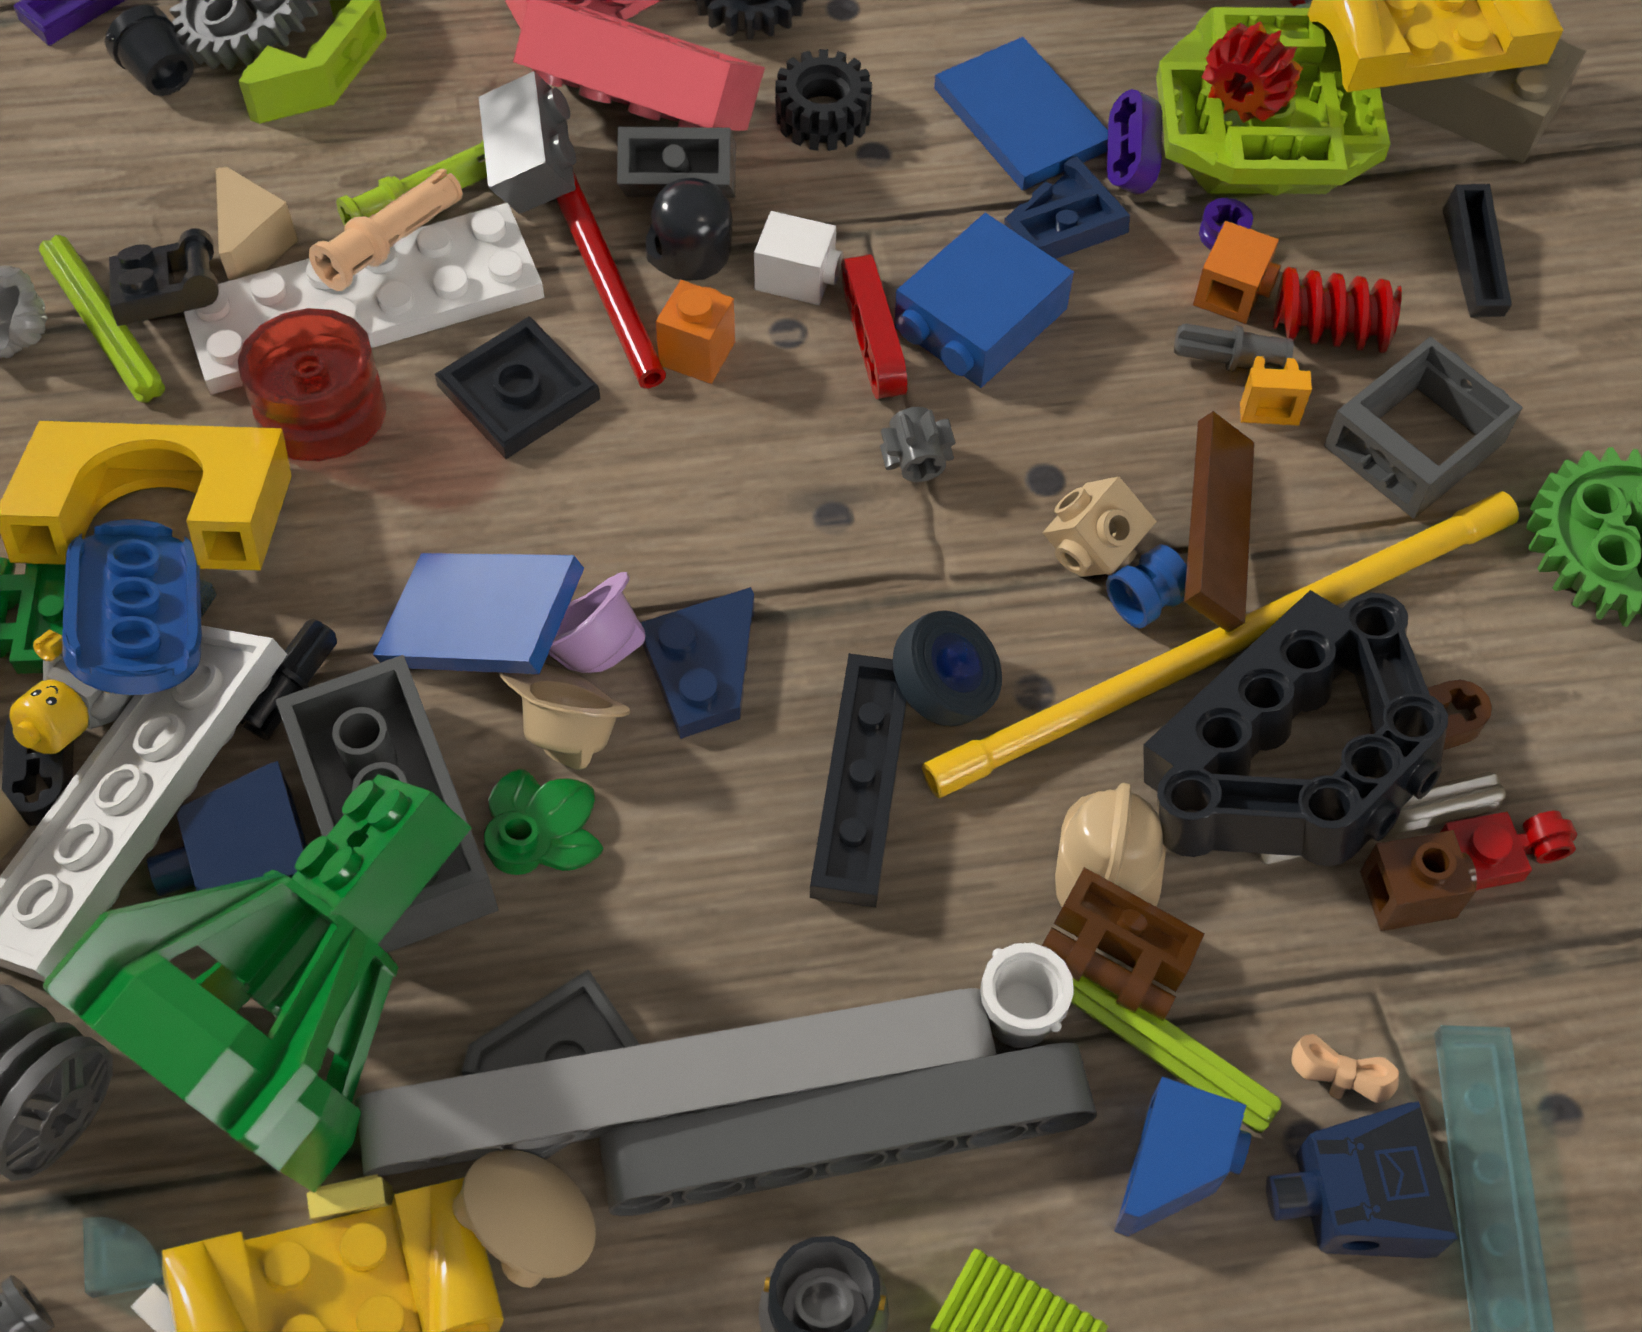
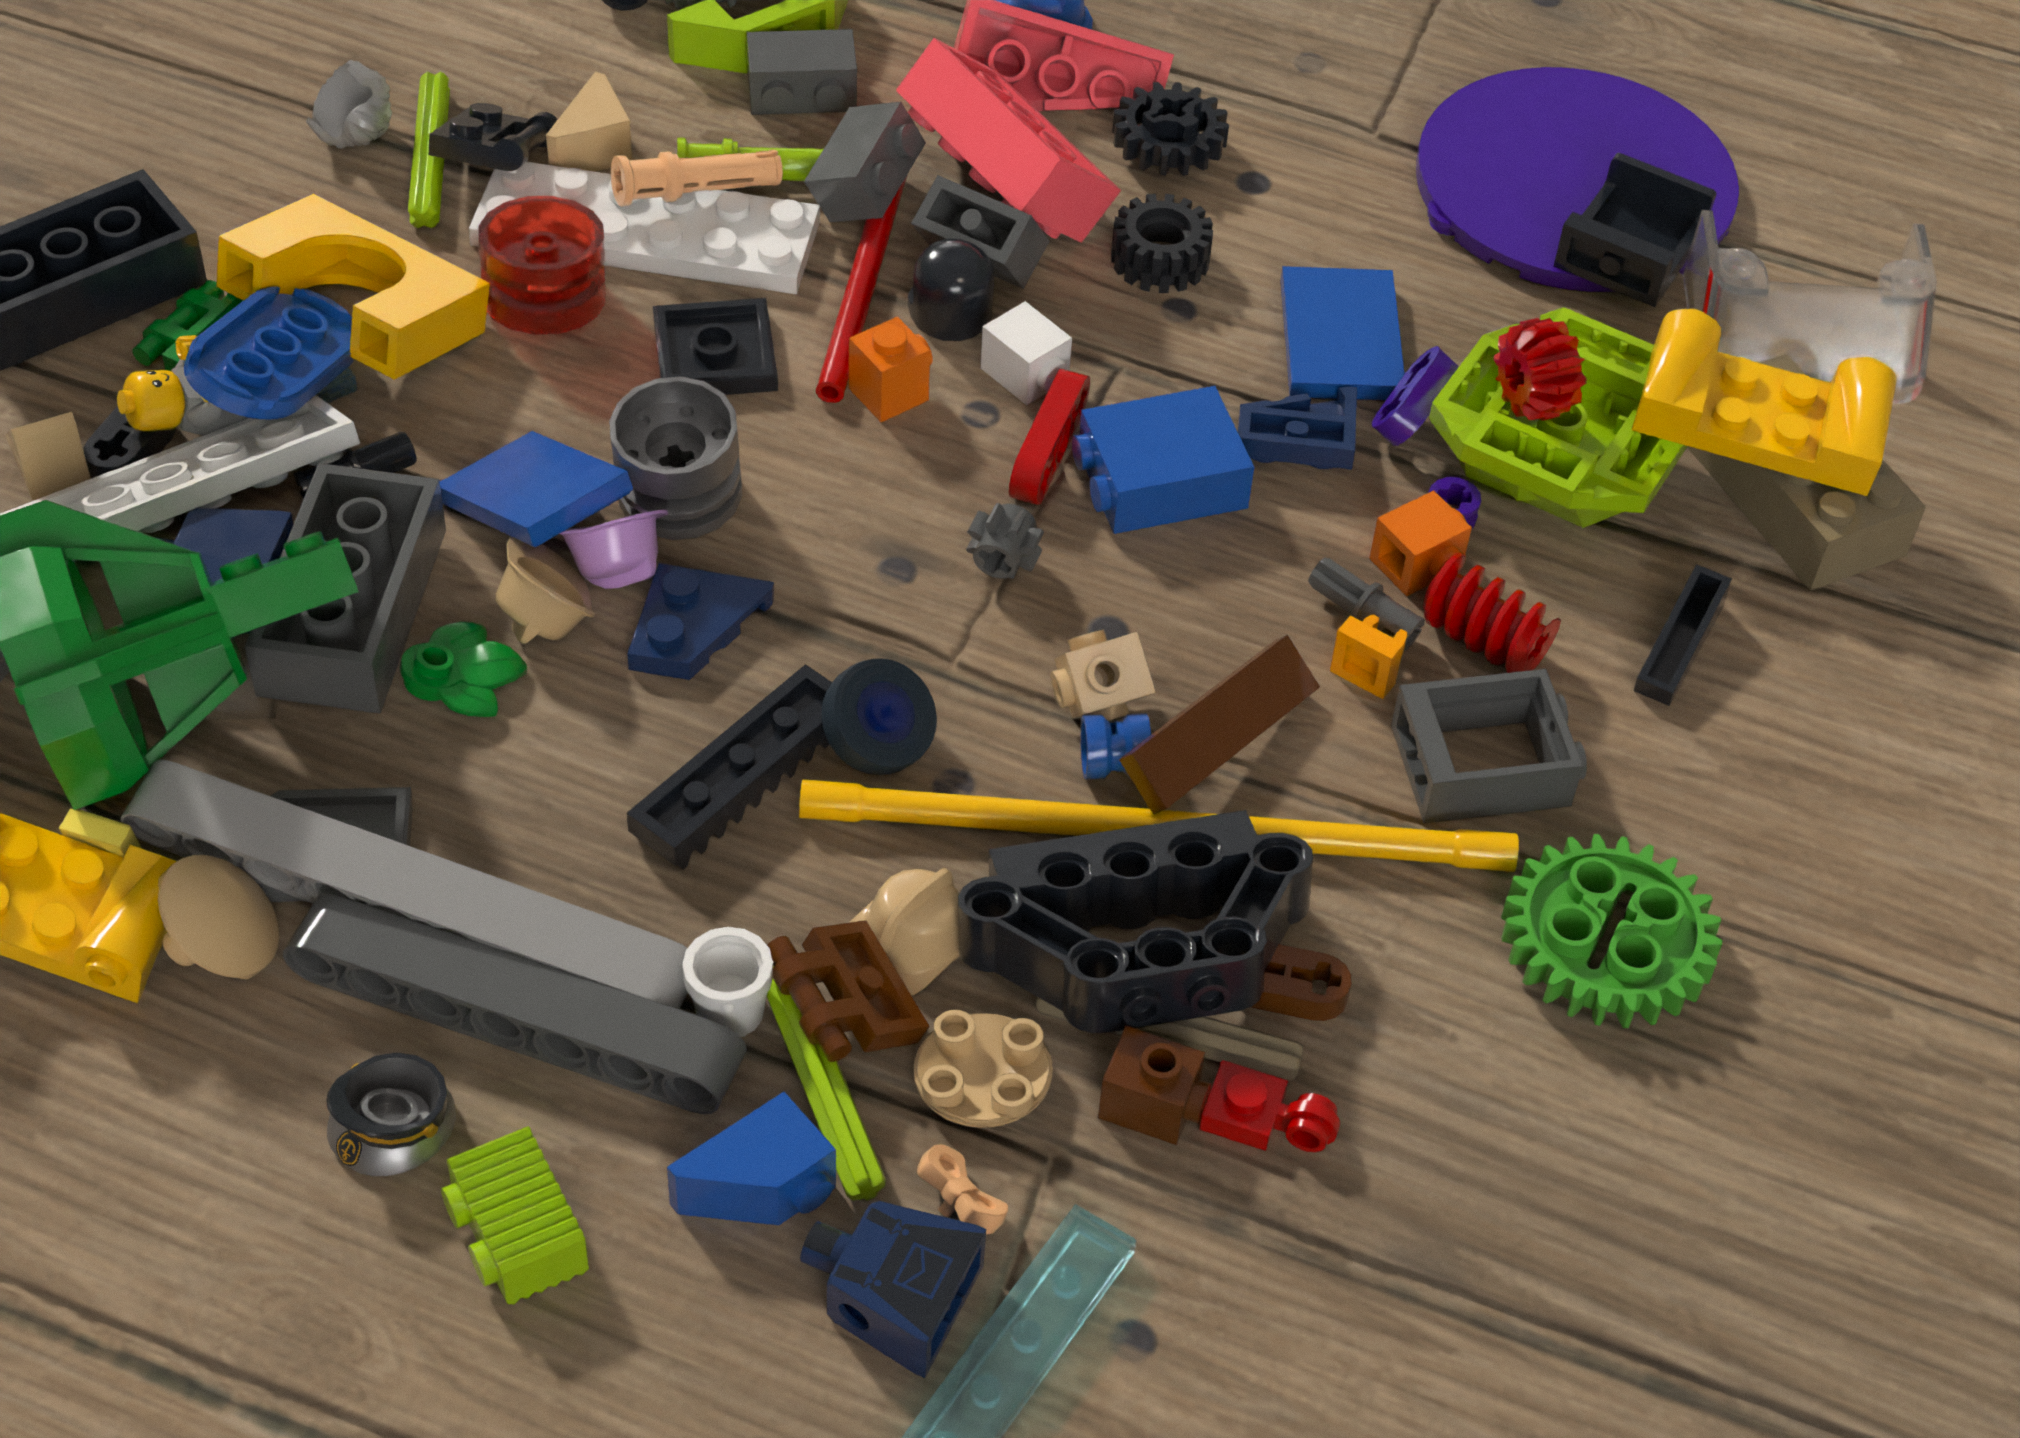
camera: 30 degrees right, 10 degrees down
none -> flat silver wheel [609,377,742,540]
none -> dark grey brick [747,29,857,115]
none -> tan dish [914,1010,1053,1128]

